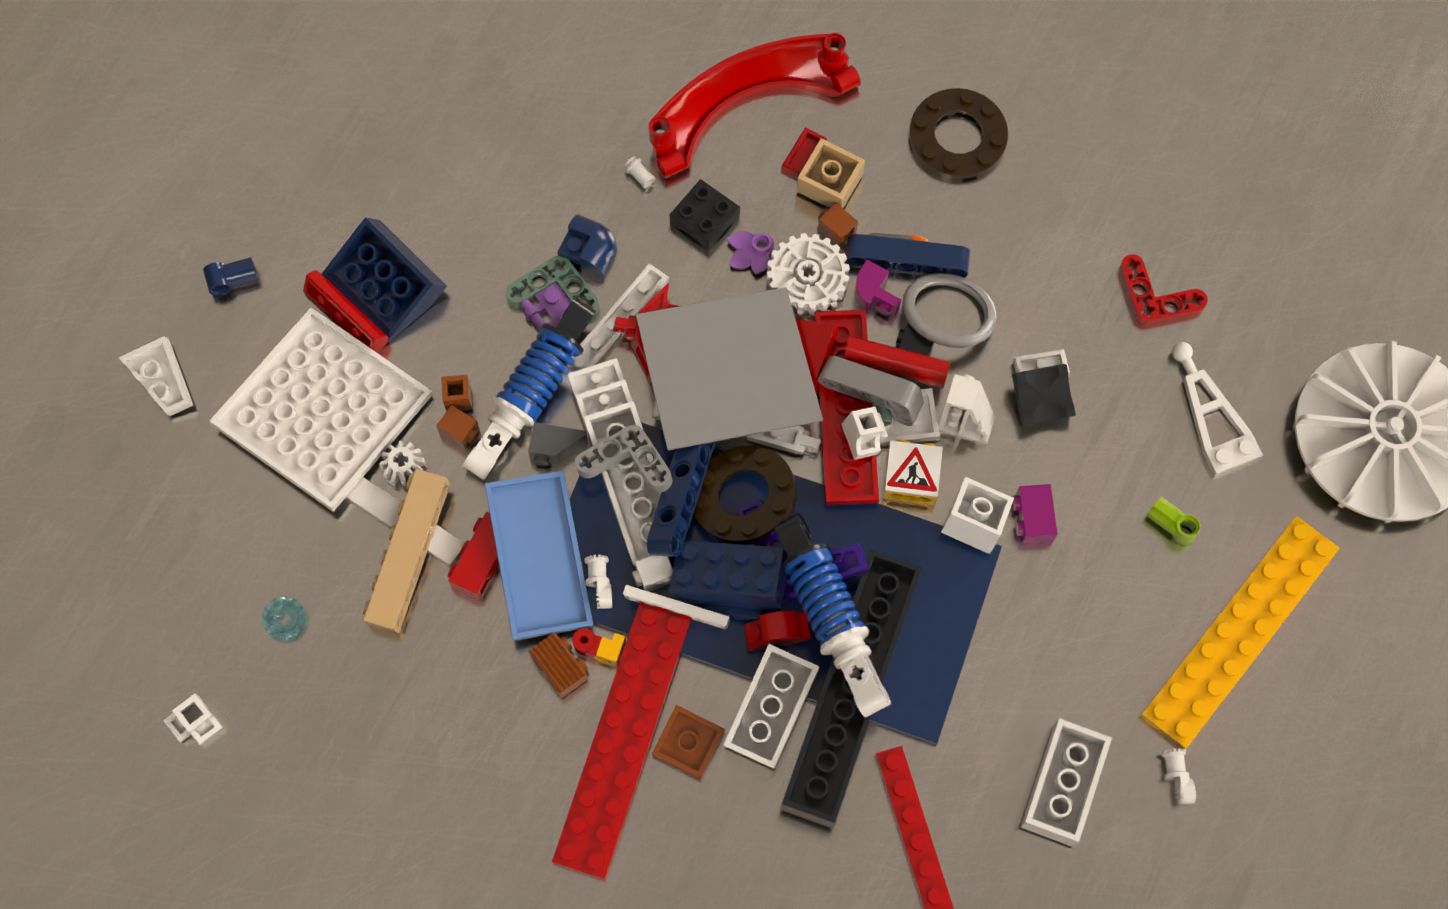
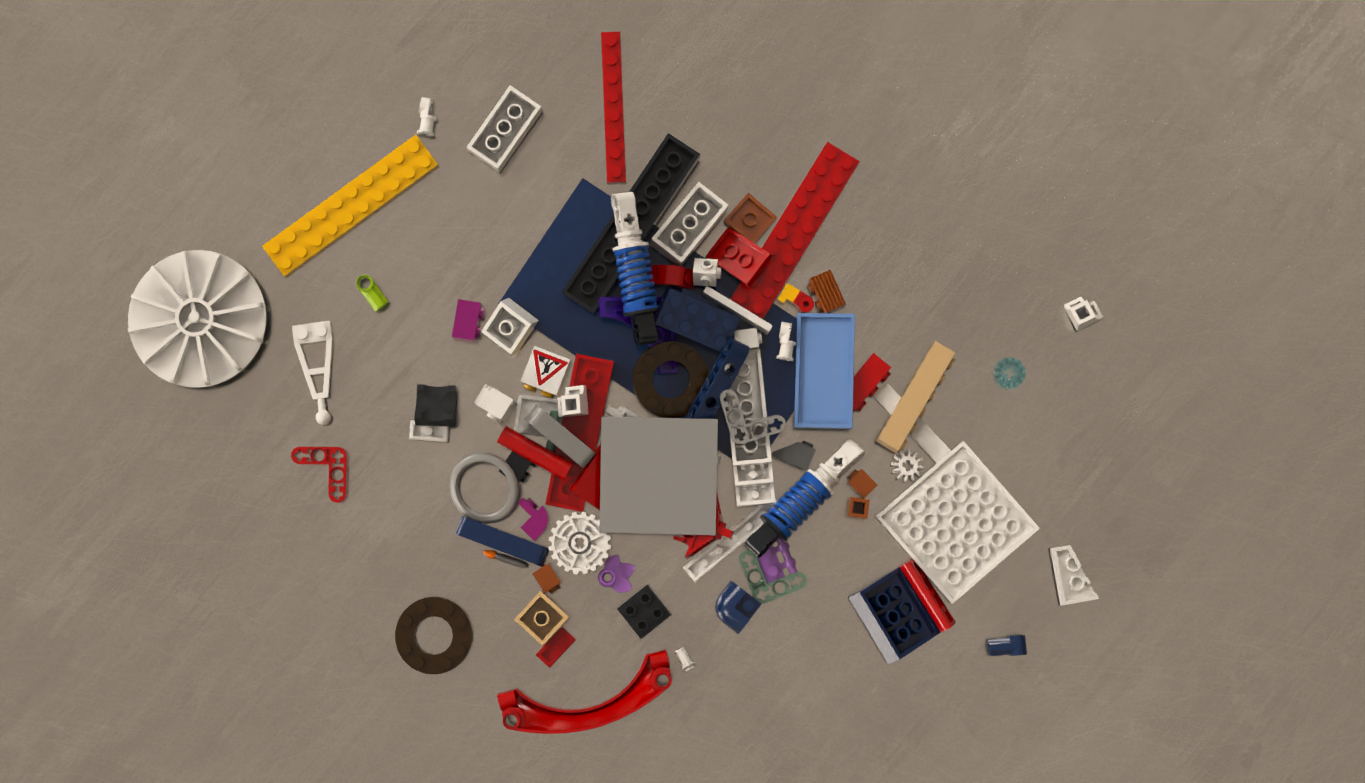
camera: 160 degrees left, 15 degrees up
none -> white brick [693,258,721,287]
none -> red plate [705,227,773,287]

